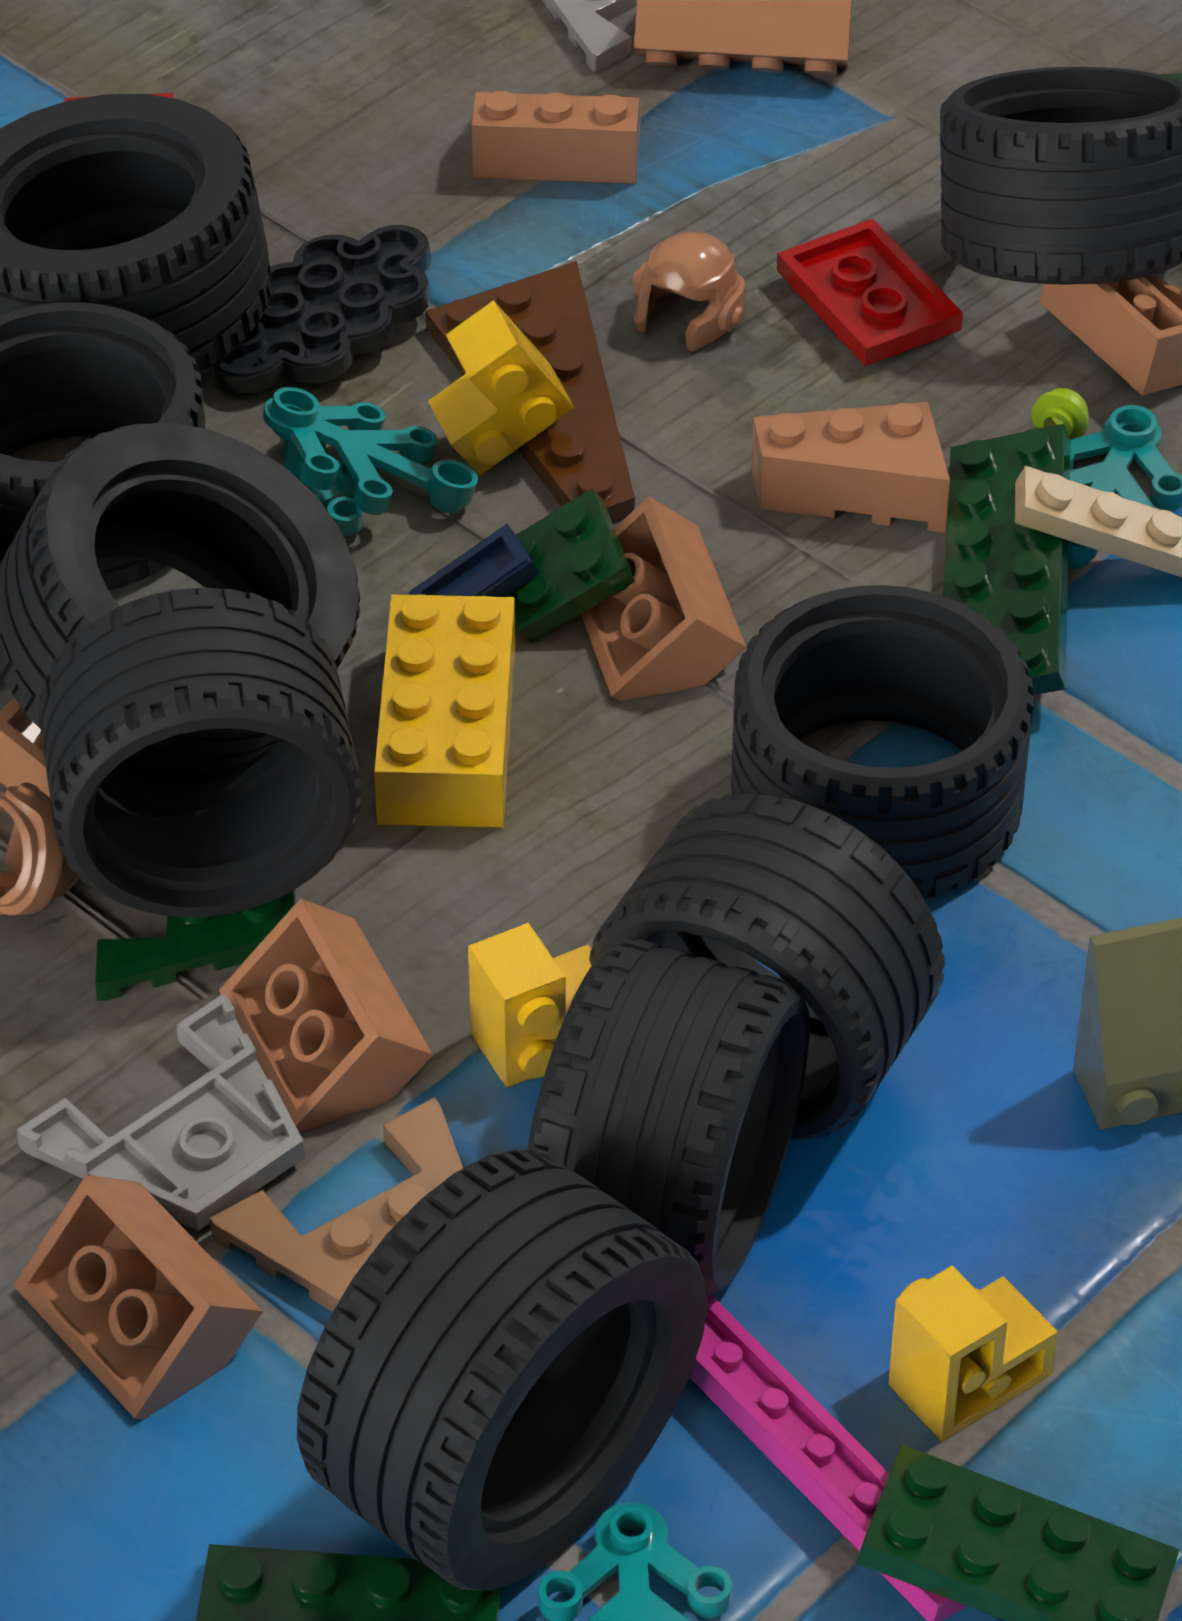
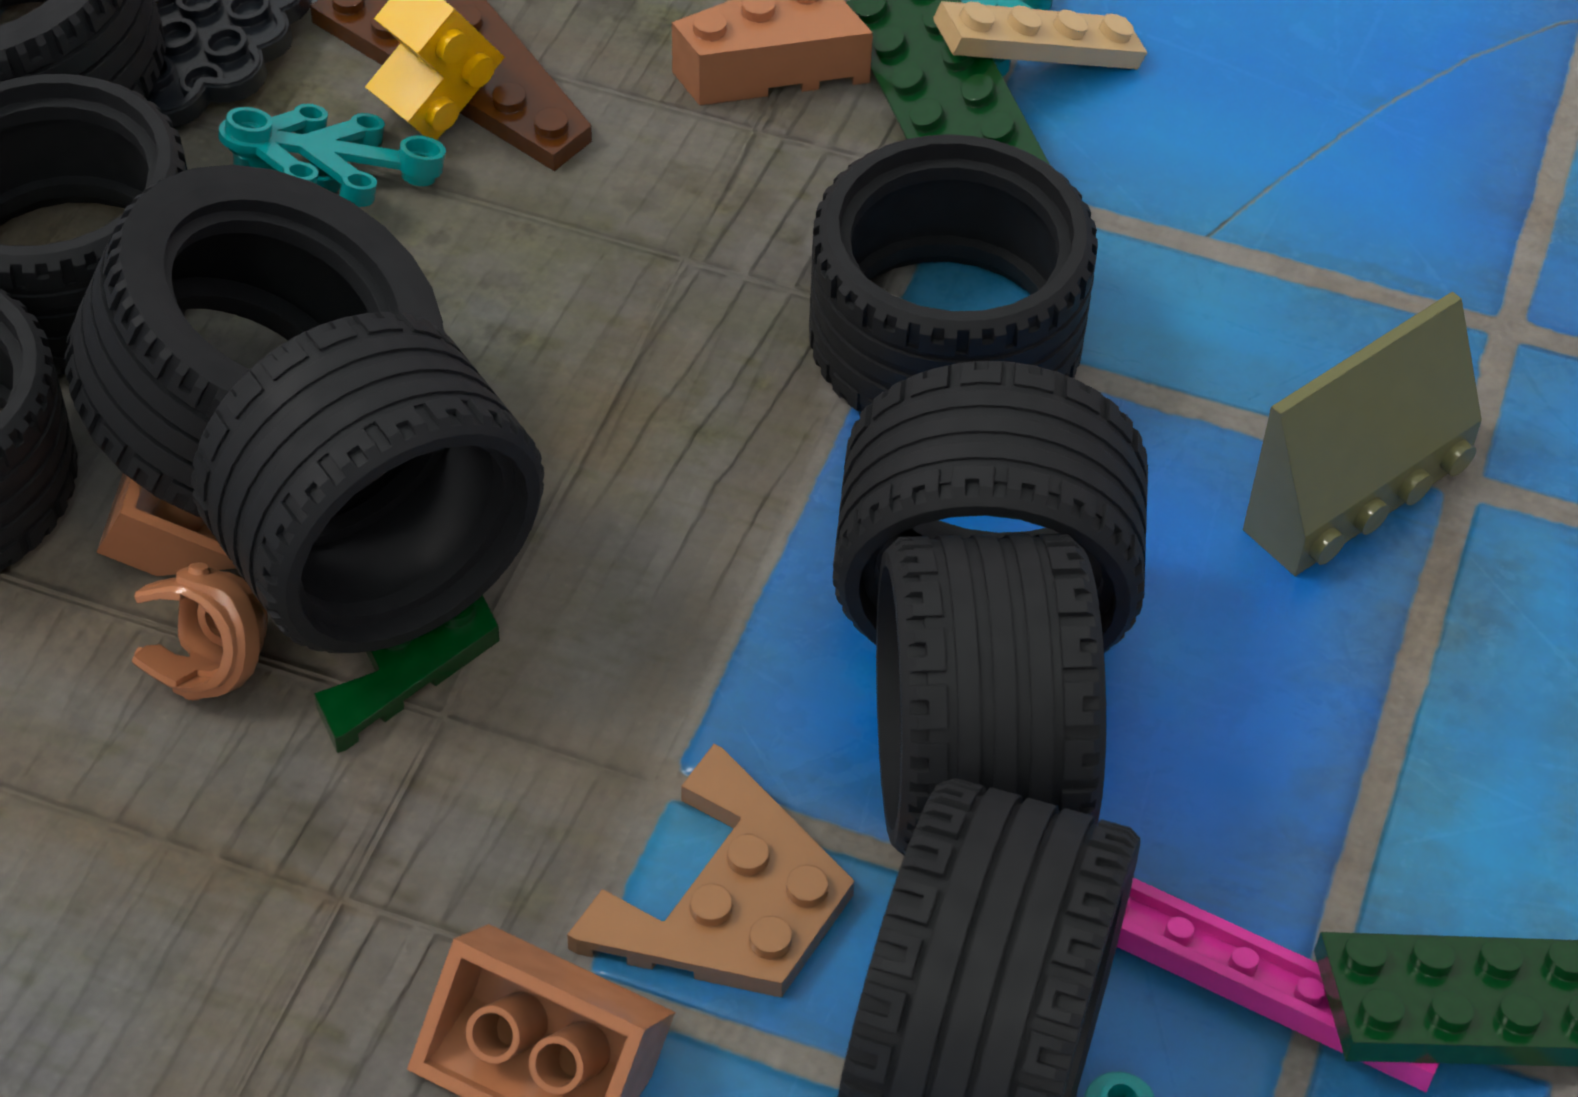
camera: 25 degrees left, 5 degrees up
light grey wing [16,994,304,1231] -> none
nougat slope [219,898,433,1132] -> none
yellow brick [374,594,515,828] -> none
dark blue tile [408,523,540,597] -> none
yellow brick [468,923,591,1088] -> none
dark green plate [508,488,635,643] -> none
nougat slope [581,496,747,701] -> none
yellow brick [888,1265,1058,1442] -> none

